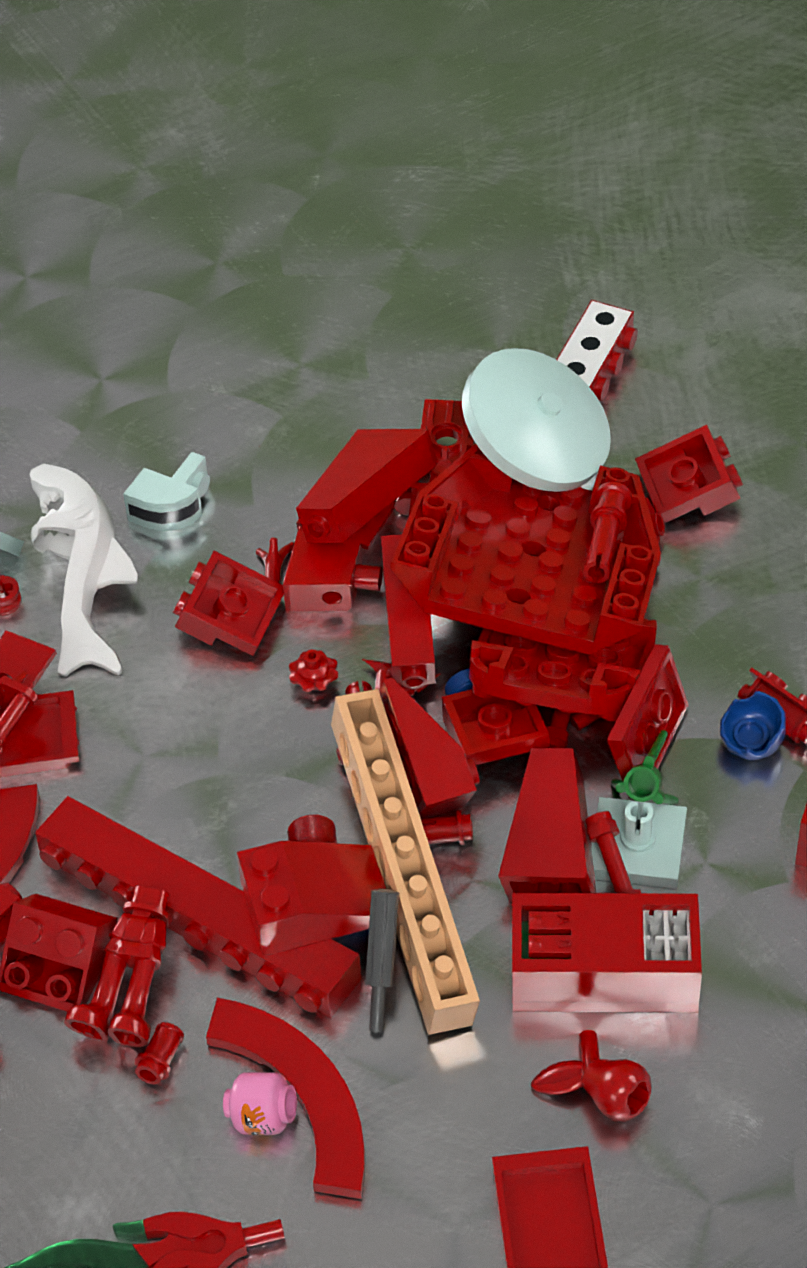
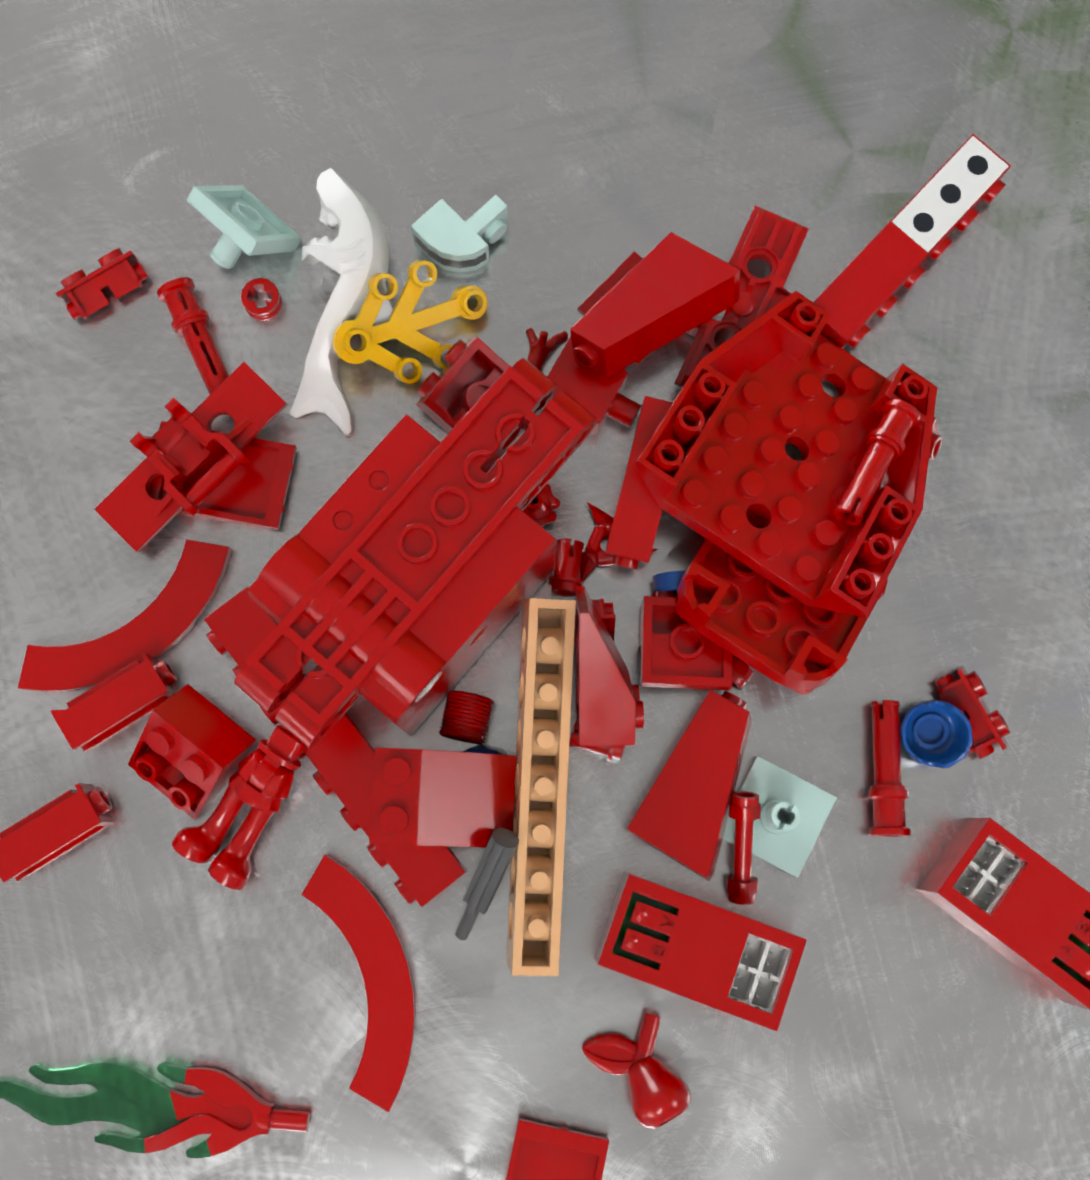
camera: 10 degrees right, 30 degrees up
red pin [135,1022,184,1085] -> none
bright pink head [223,1072,297,1135] -> none
light aqua dish [462,348,611,492] -> none
red tile [607,644,689,798] -> none
green plant [611,730,679,805] -> none
red plate [635,424,743,523] -> none
none -> red piece [234,358,598,749]
none -> yellow plant [333,260,488,384]
none -> red pin [868,700,911,837]

